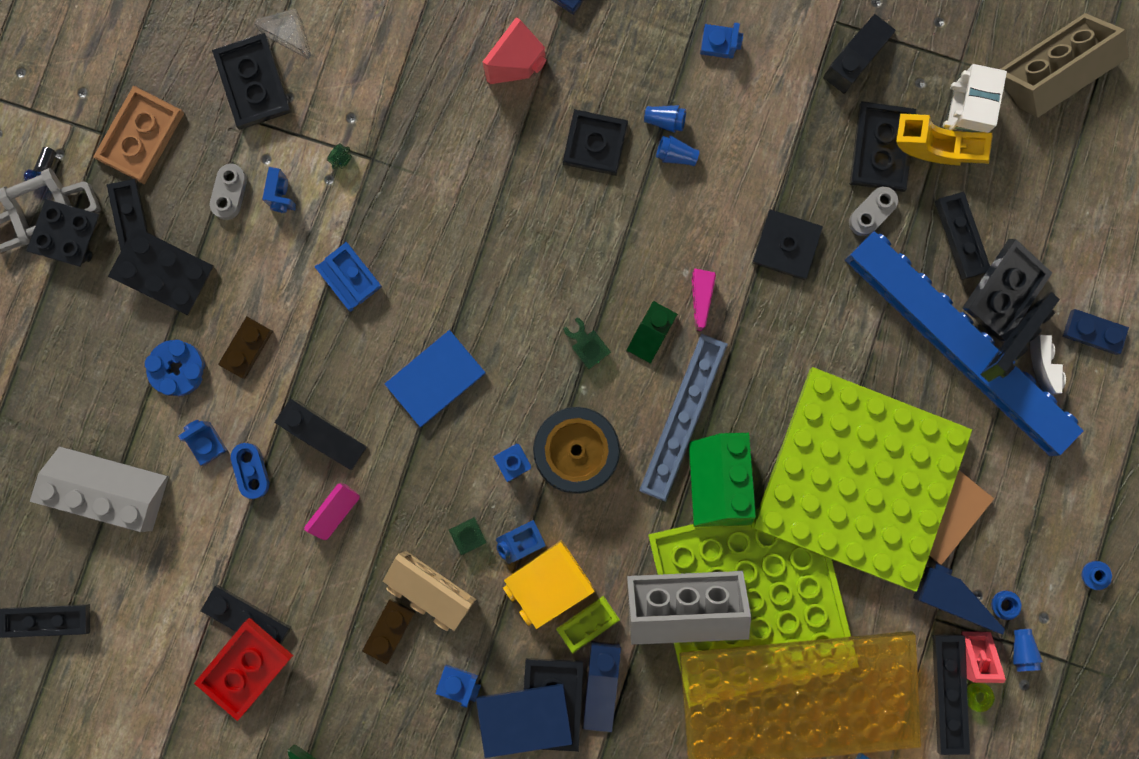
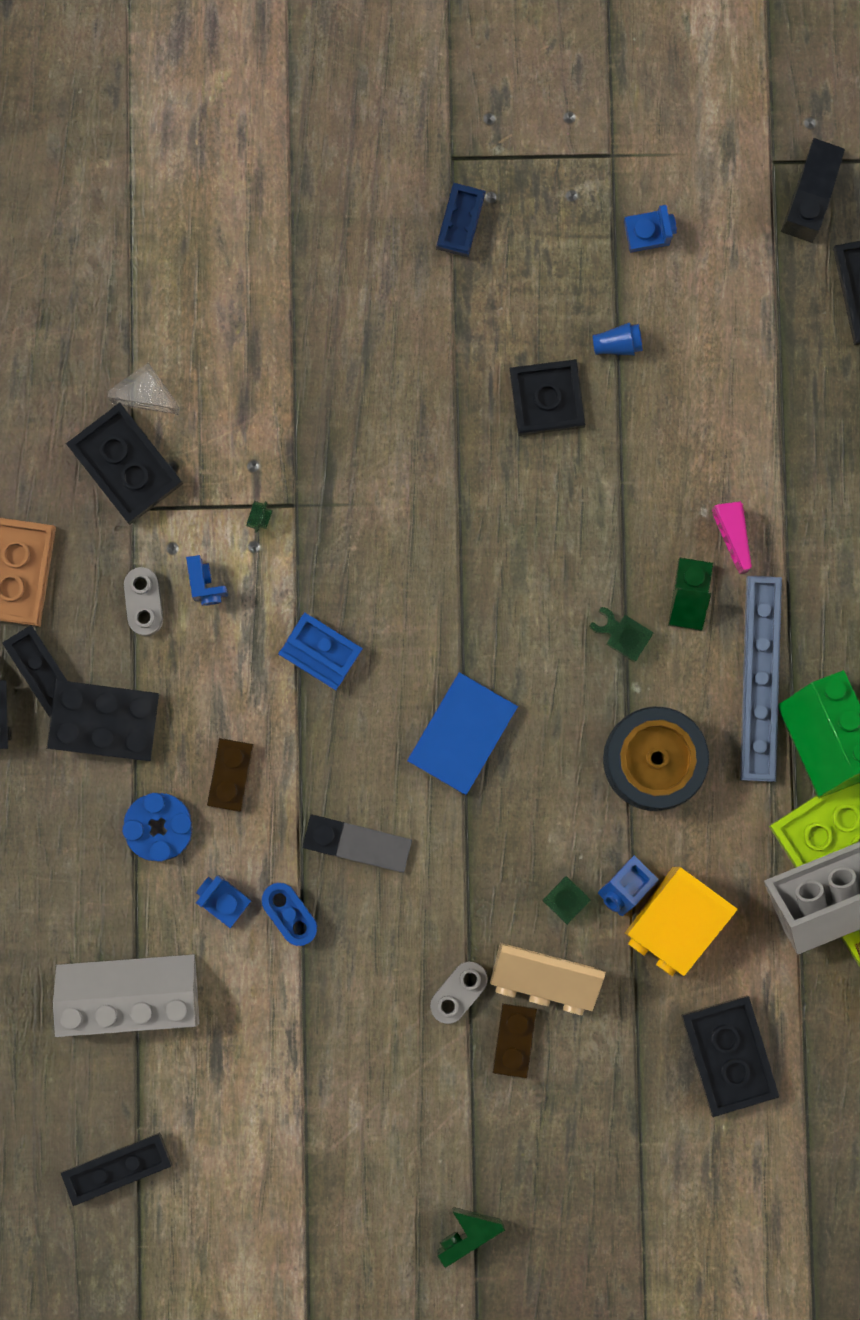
camera: 25 degrees left, 0 degrees up
red plate [194,618,294,721] -> none
black plate [200,585,291,645] -> none
dark pink slope [304,483,360,540] -> none
blue bracket [435,664,481,708] -> none
dark blue tile [476,684,572,758] -> none
coral slope [482,17,546,84] -> none
blue bracket [493,444,531,482] -> none
lime plate [556,595,620,653] -> none
dark blue slope [583,641,621,732] -> none
blue cone [656,135,699,166] -> none
black plate [752,209,823,280] -> none
none -> light grey plate [430,961,487,1024]

